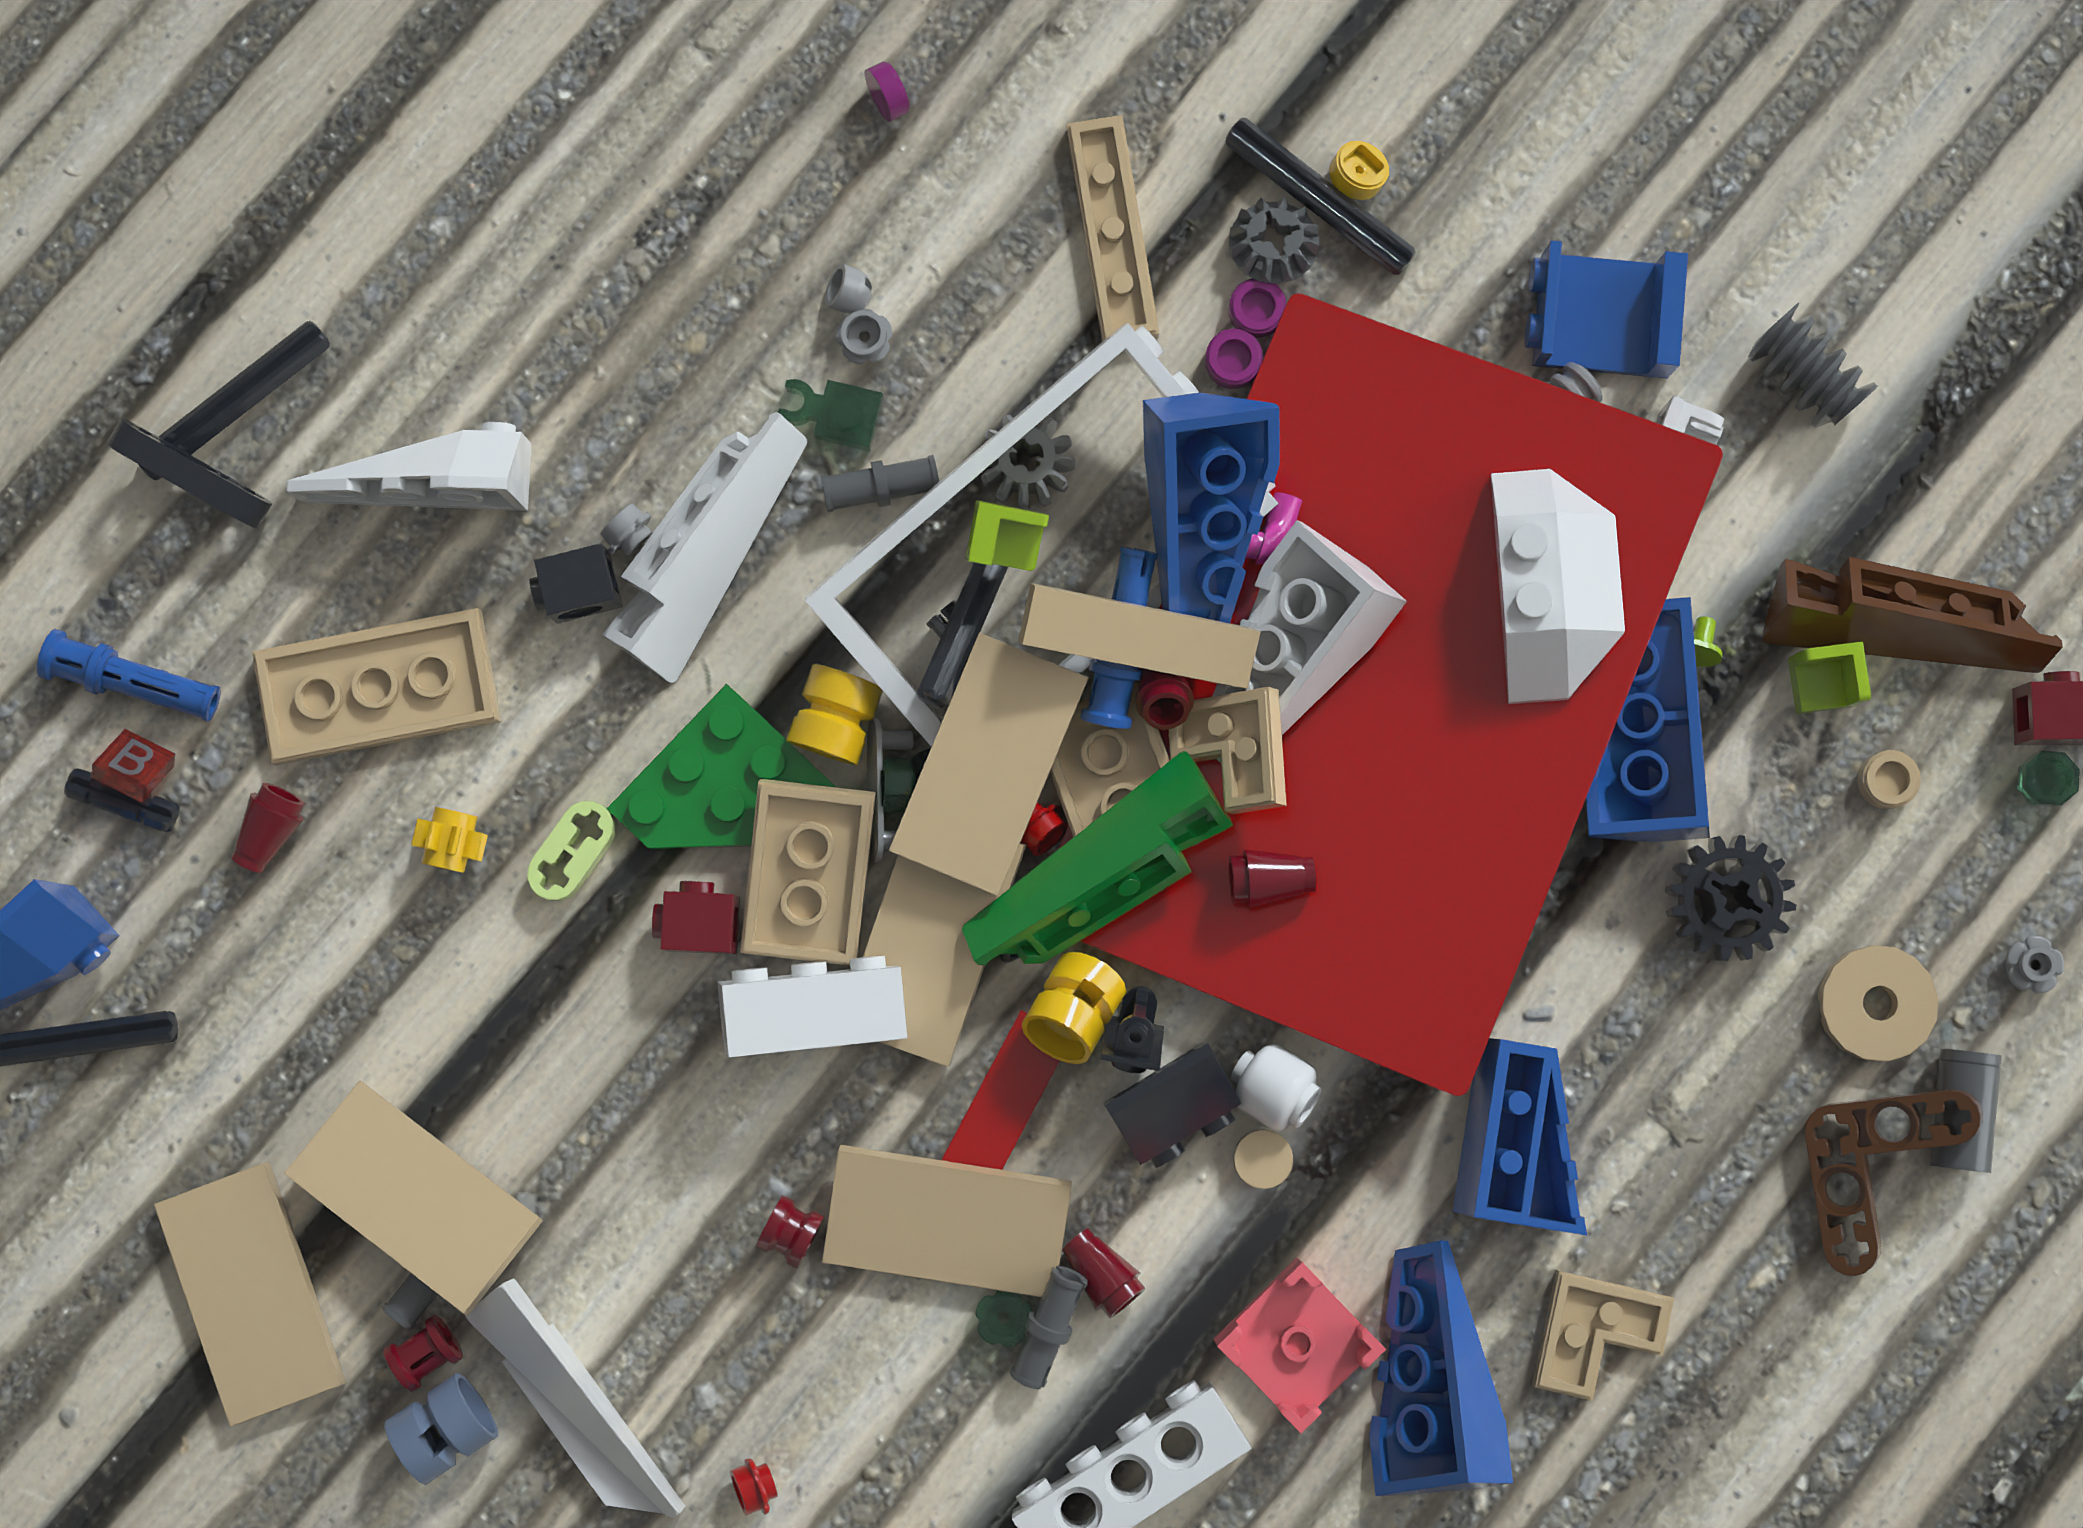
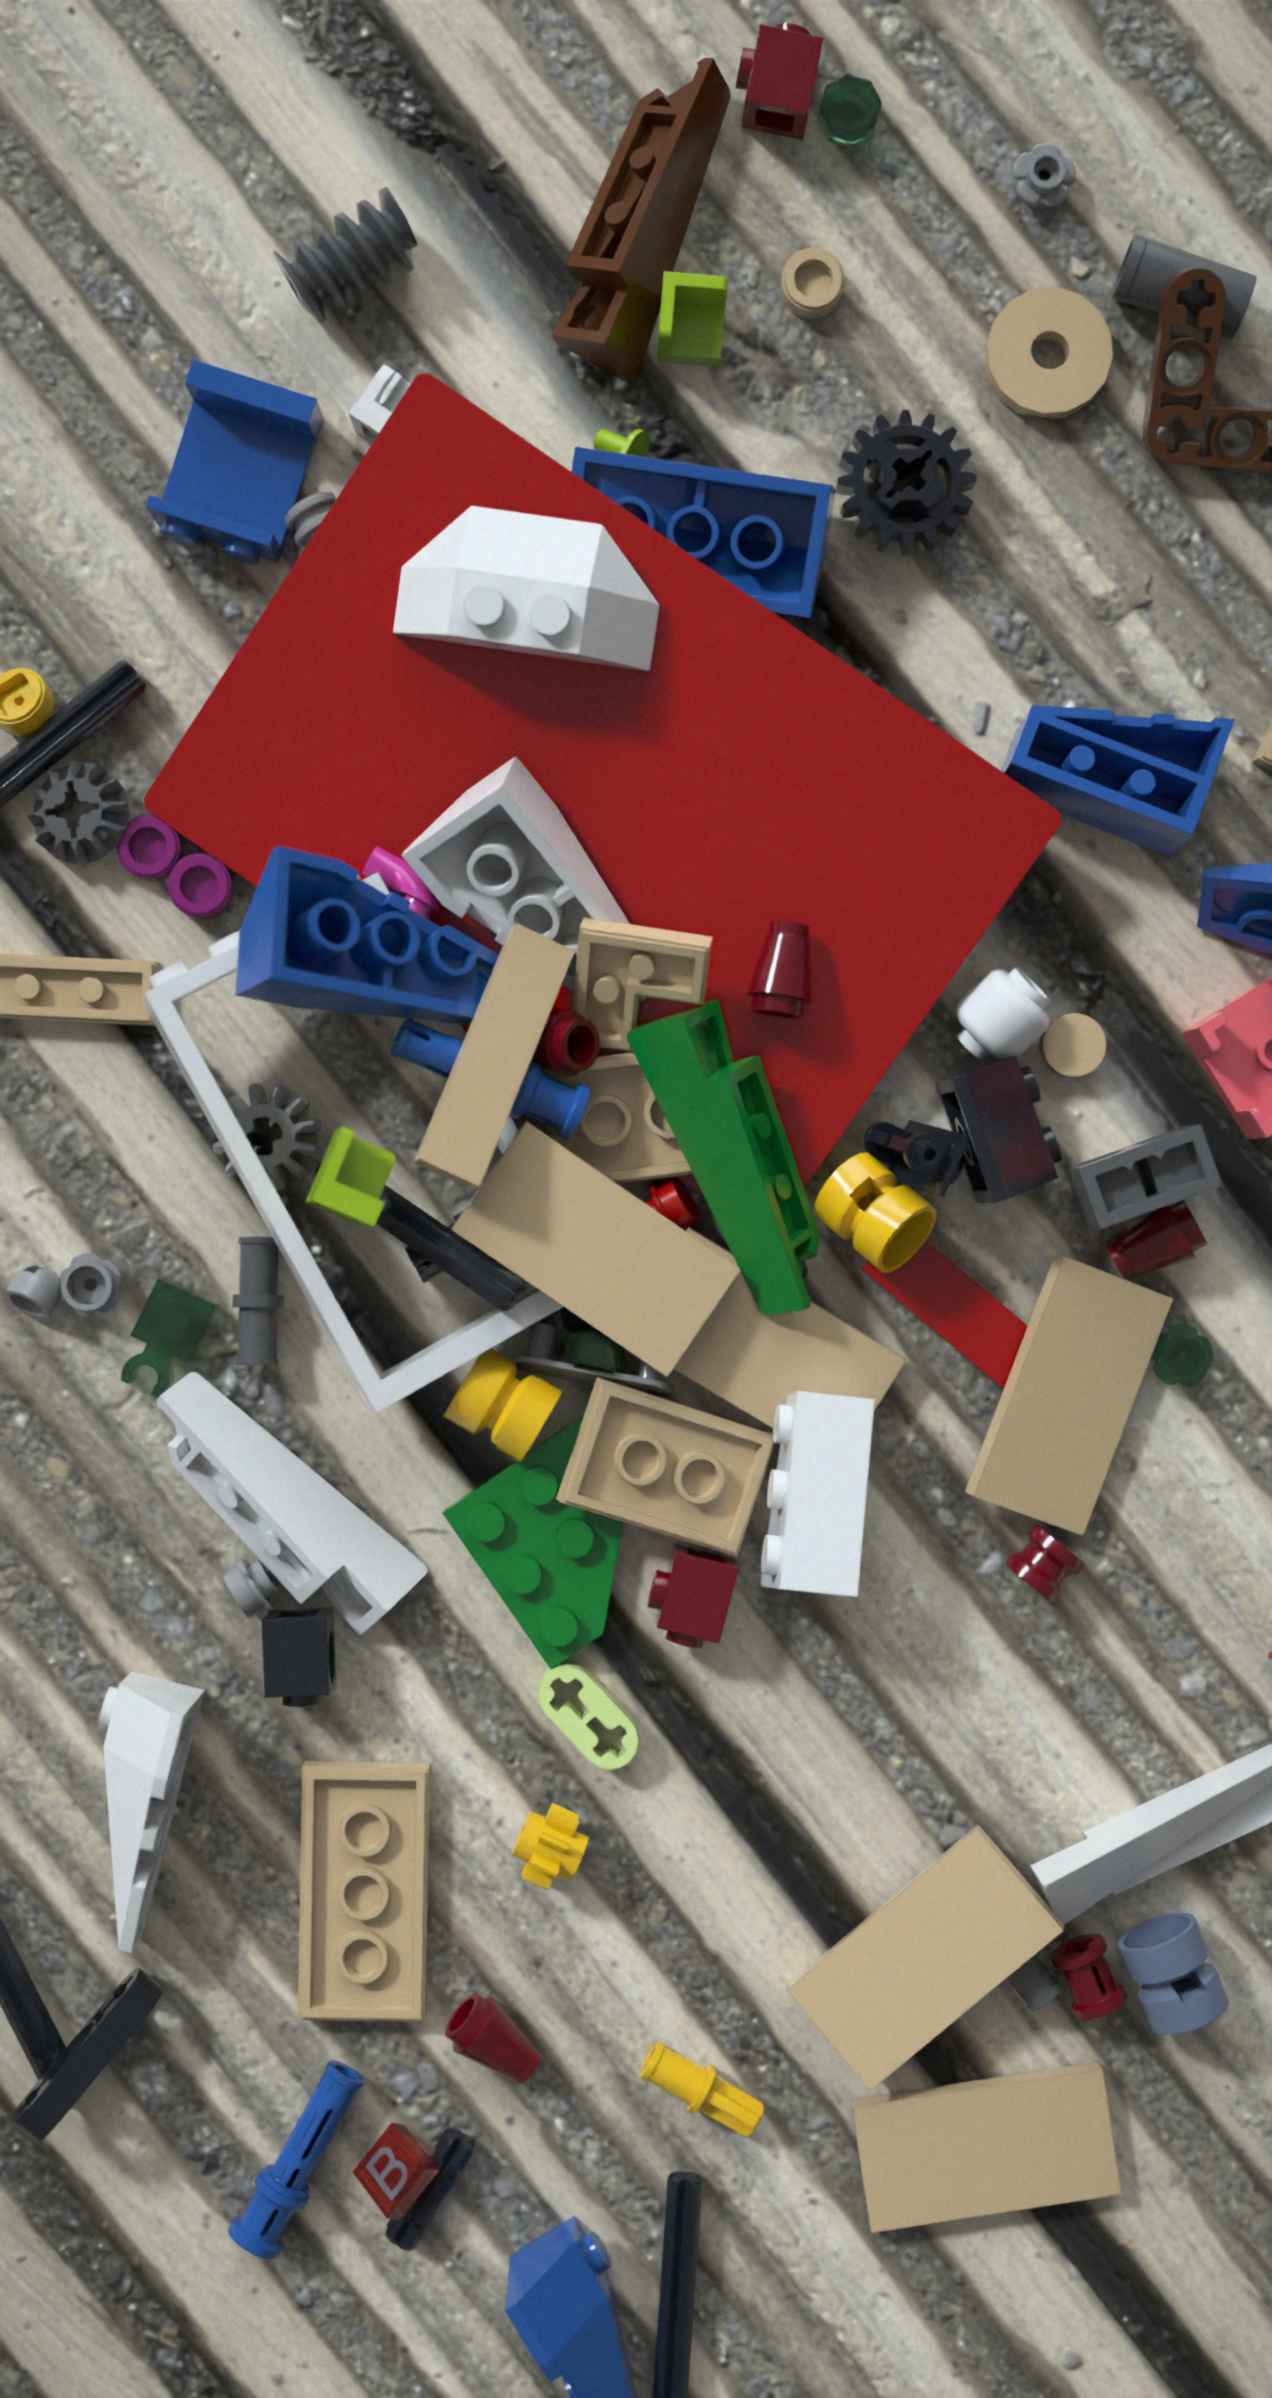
camera: 80 degrees left, 5 degrees up
dark grey pin [1010,1266,1087,1389] -> none
none -> yellow axle [639,2040,764,2136]
none -> dark grey brick [1065,1124,1223,1230]

